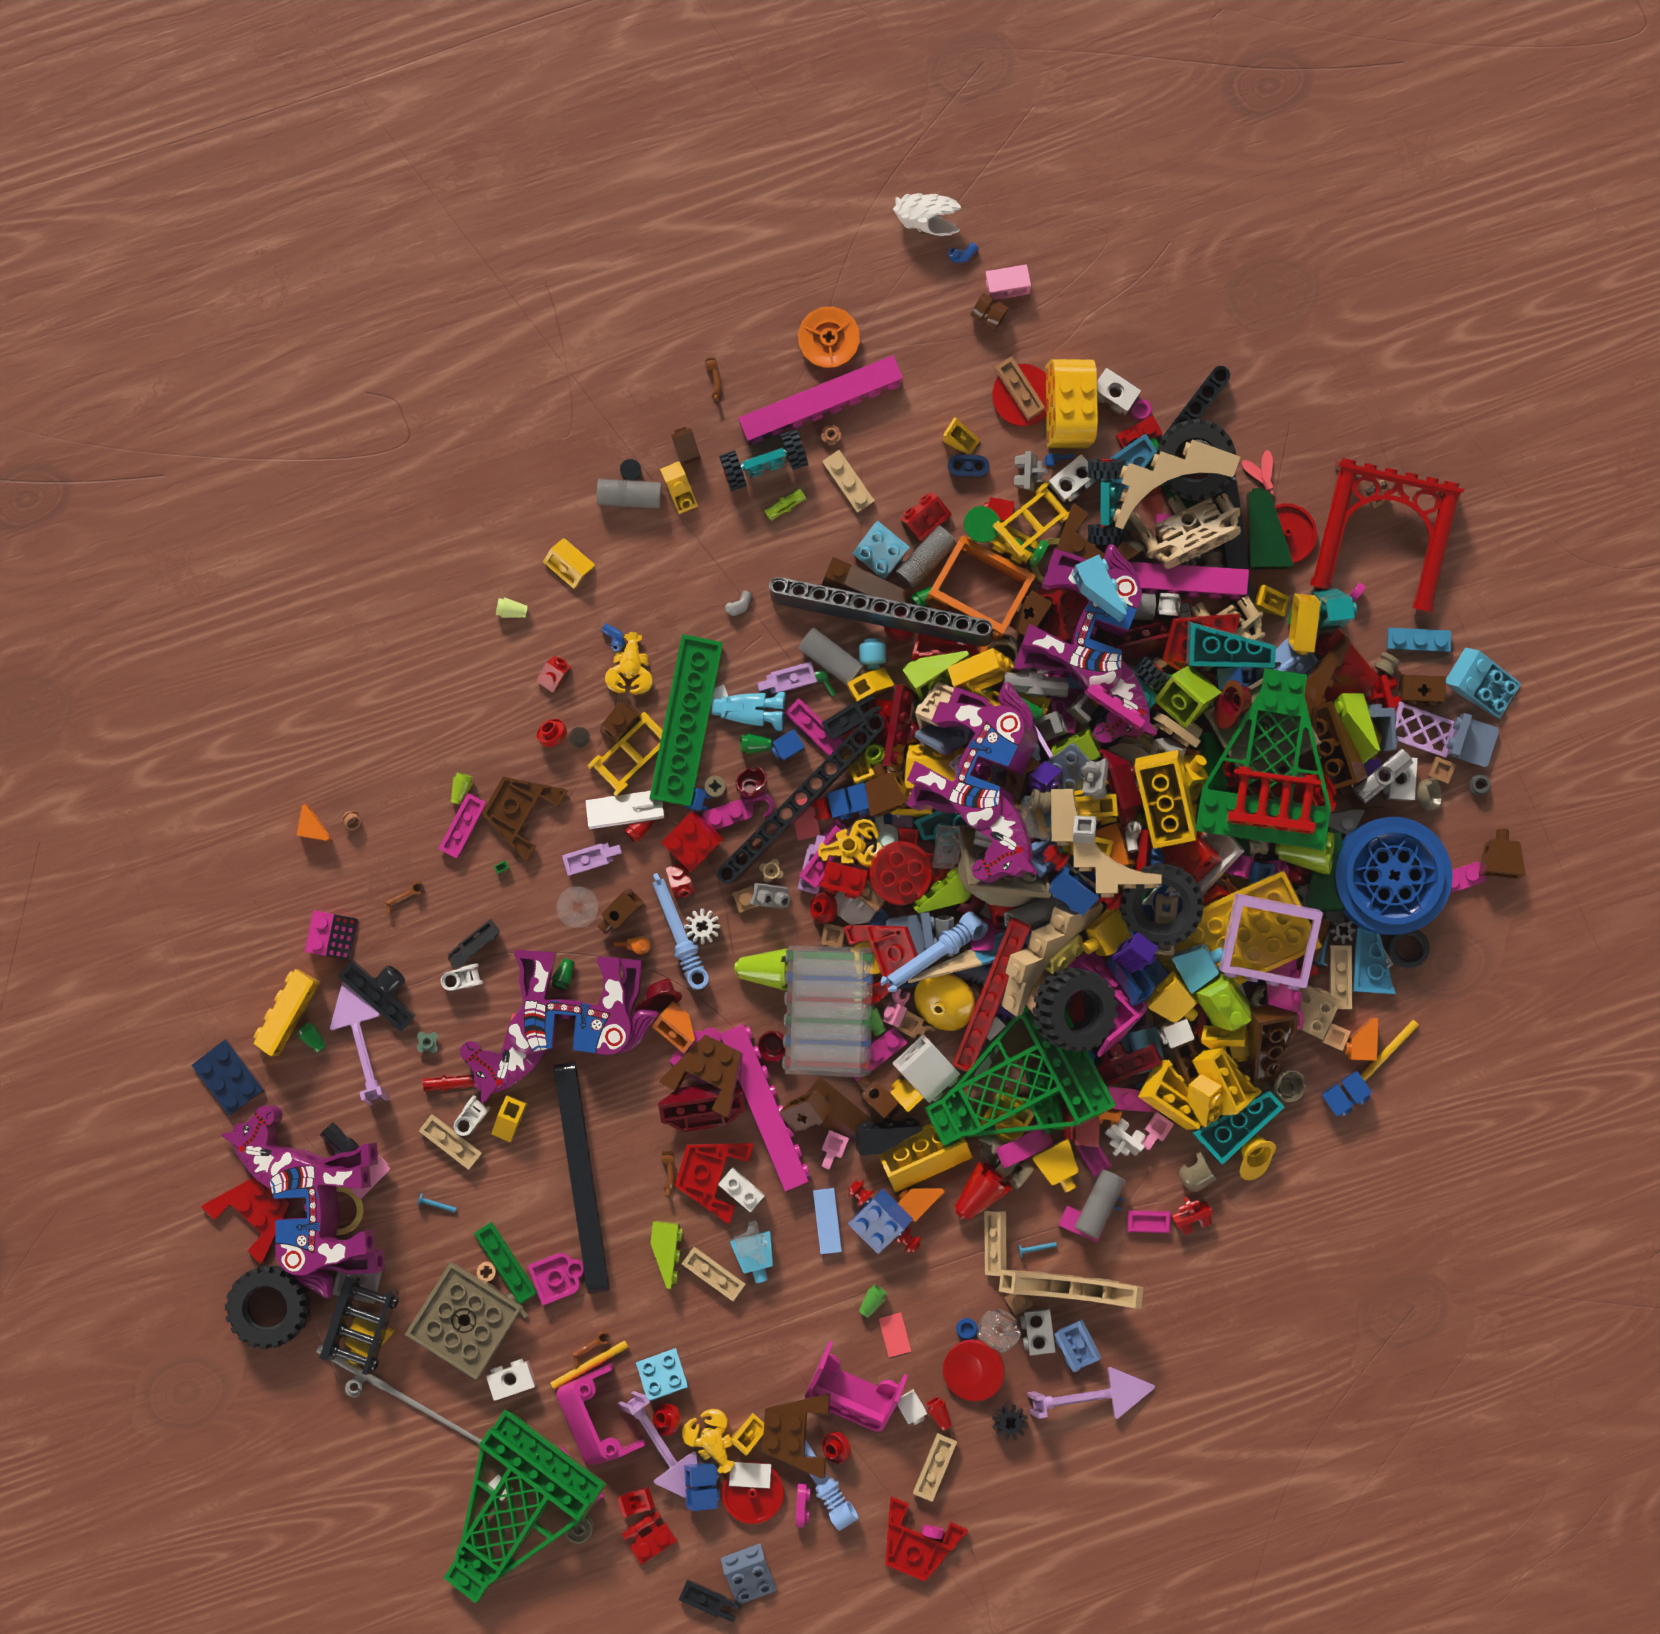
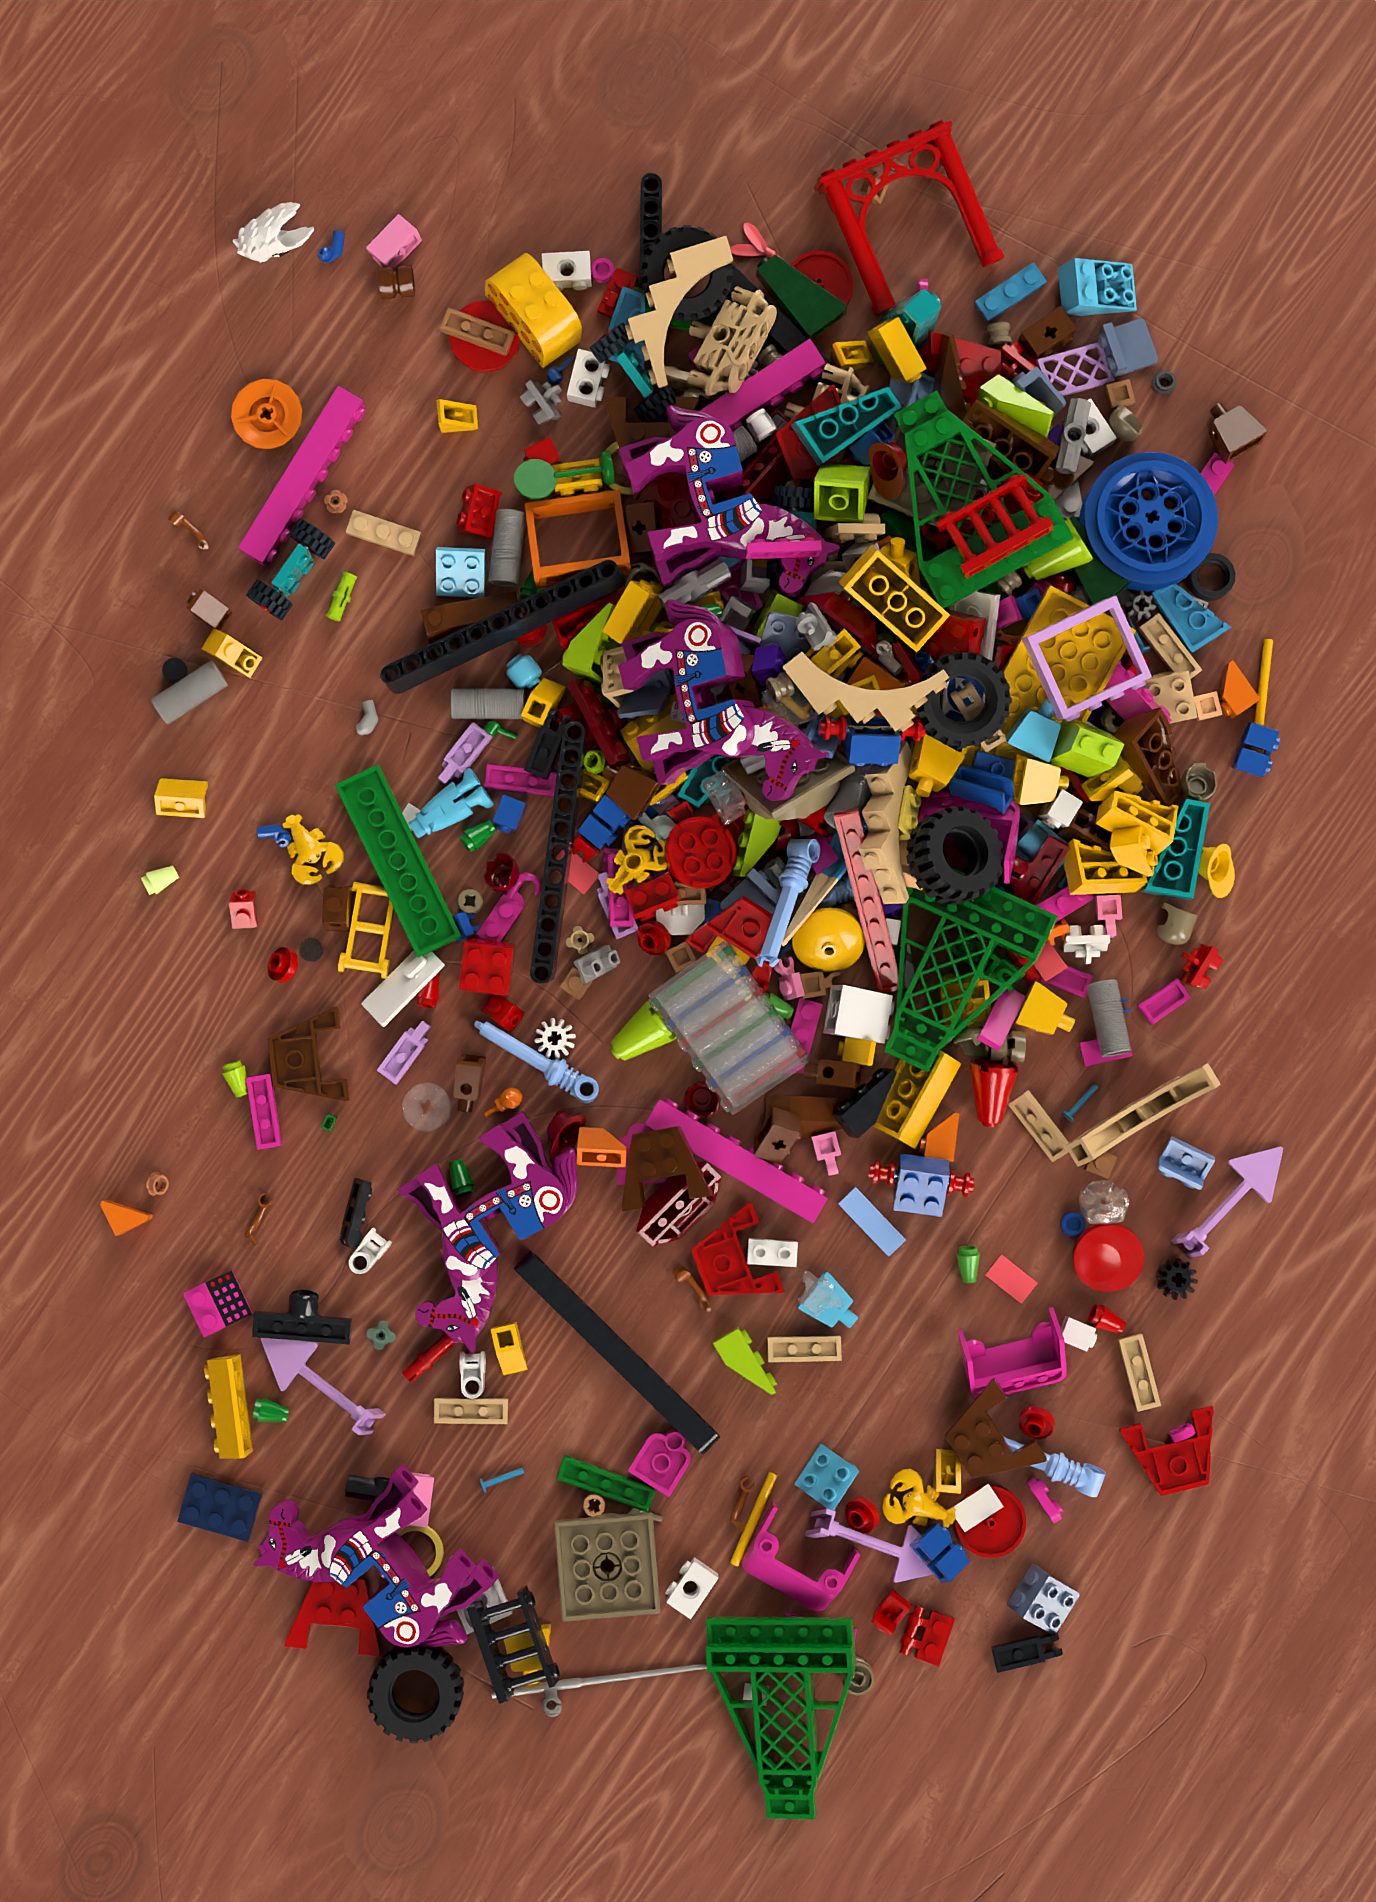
camera: 35 degrees left, 0 degrees up
dark blue plate [947,454,990,478] -> none
yellow piece [992,482,1070,558] -> none
light grey brick [1020,1308,1055,1356] -> none
medium azure slope [1072,555,1128,622] -> none
light grey slope [1073,816,1097,844] -> none
dark purple brick [1112,932,1158,973] -> none

